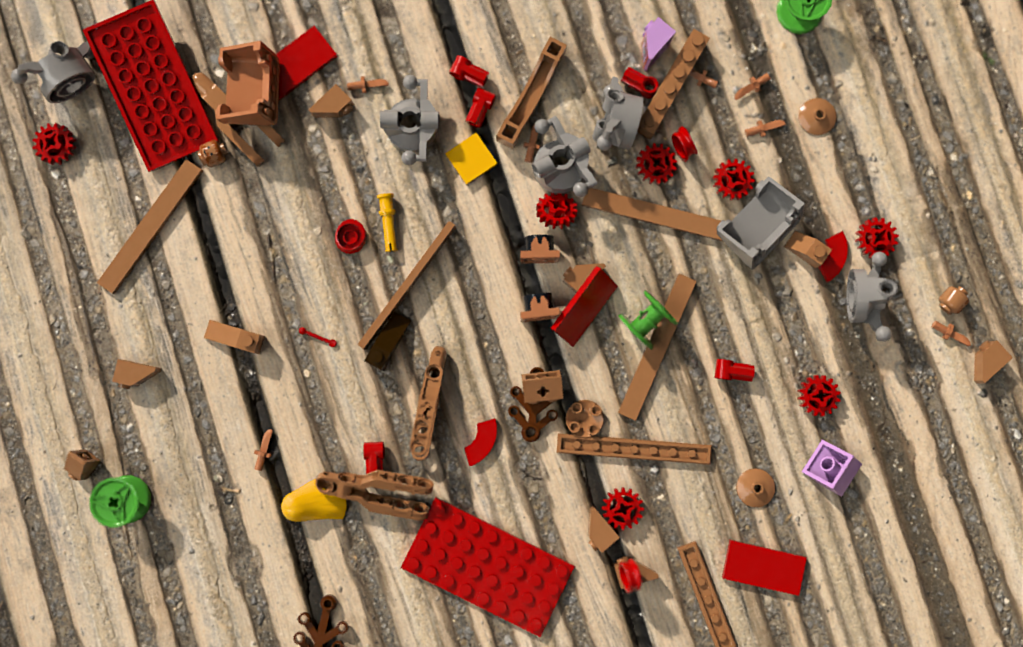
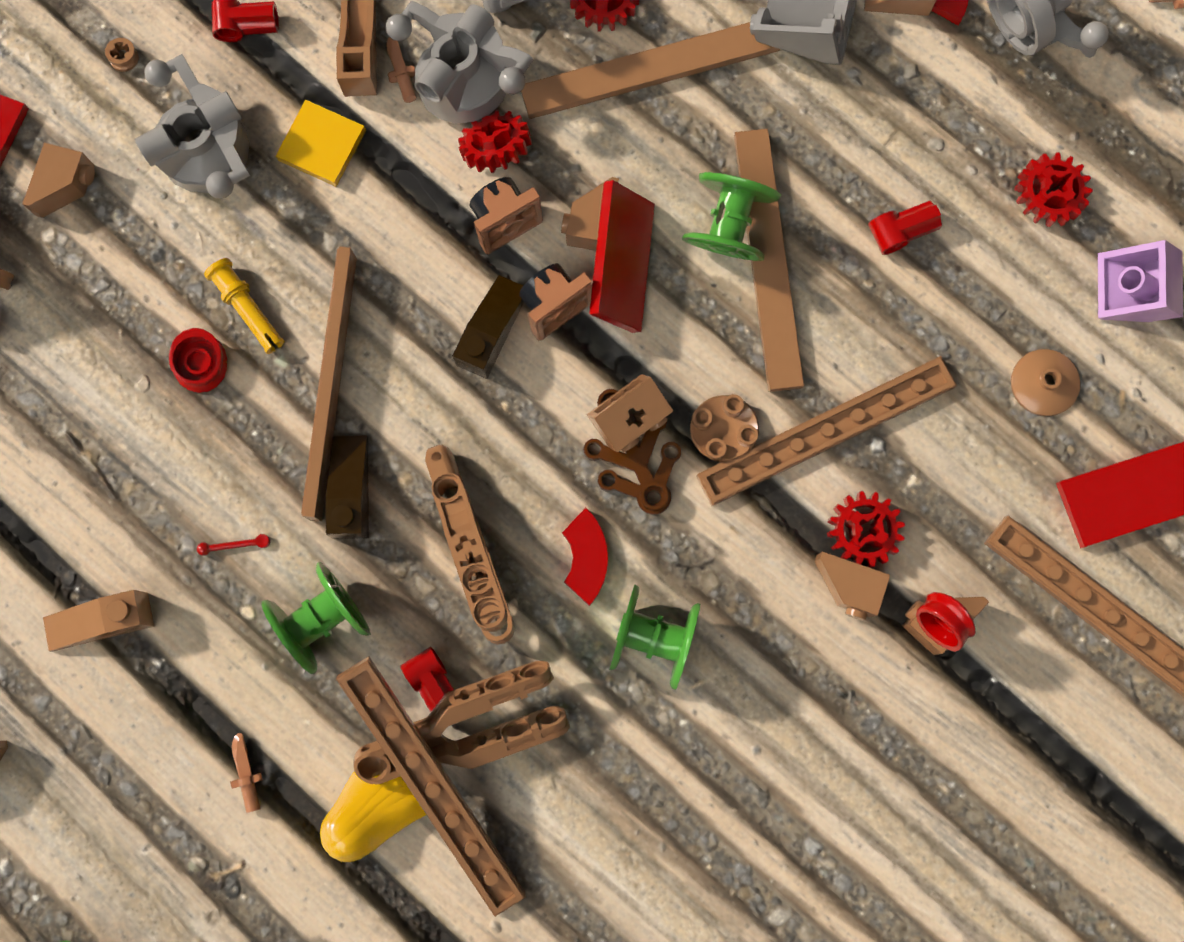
camera: 25 degrees left, 5 degrees down
nougat piece [347,76,389,93] -> none
red plate [401,497,574,637] -> none
red piece [465,87,496,128] -> none
none -> medium nougat bush [105,38,139,72]
none -> bright green piece [261,562,371,674]
none -> medium nougat tile [336,656,526,917]
none -> dark brown slope [452,275,524,379]
none -> bright green piece [609,584,700,690]

